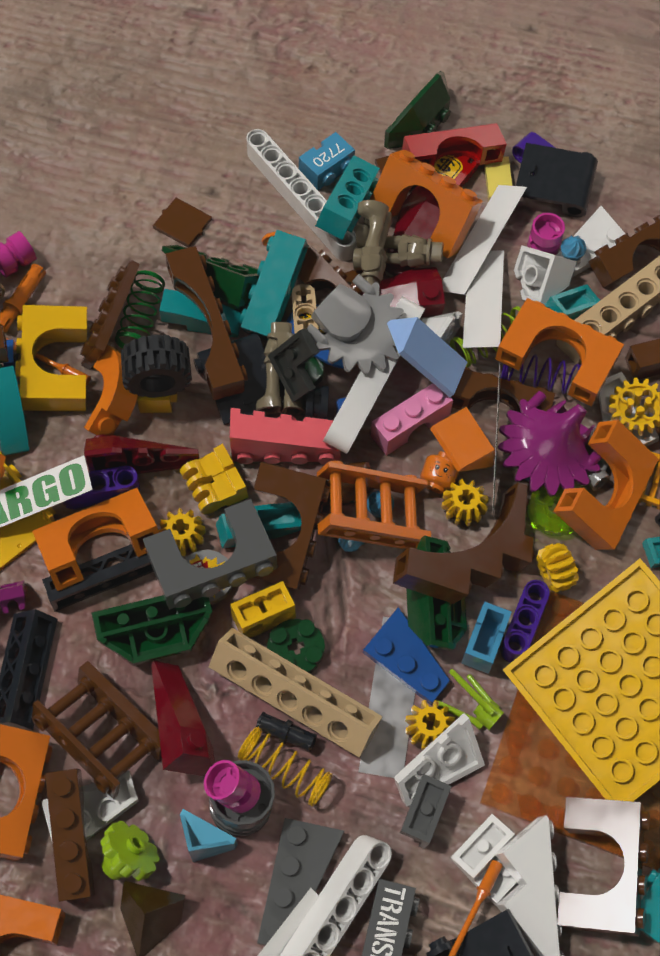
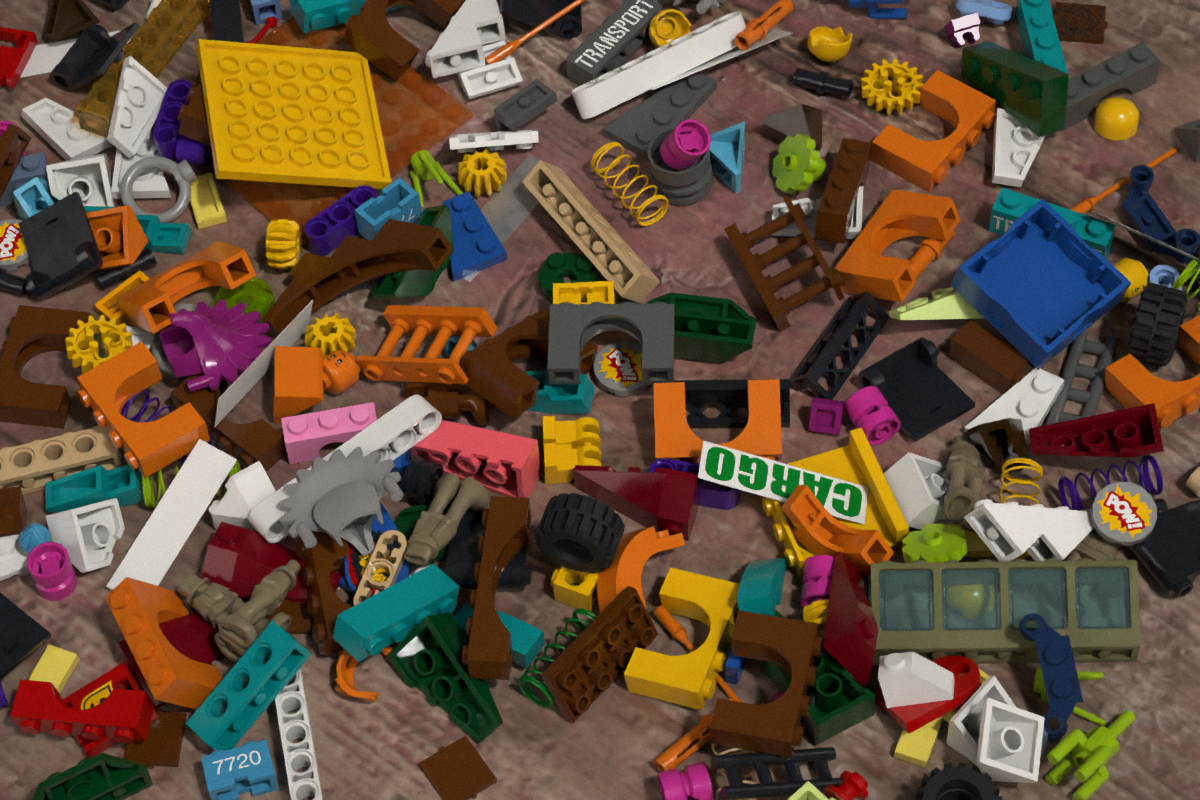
camera: 150 degrees left, 10 degrees down
dark red wedge [151,660,215,777] -> none
yellow gear [159,508,206,557] -> none
black pin [256,711,317,752] -> none
pearl dark grey plate [267,328,320,402] -> none
light blue slope [387,317,467,397] -> none
white sticker [442,185,527,295] -> none

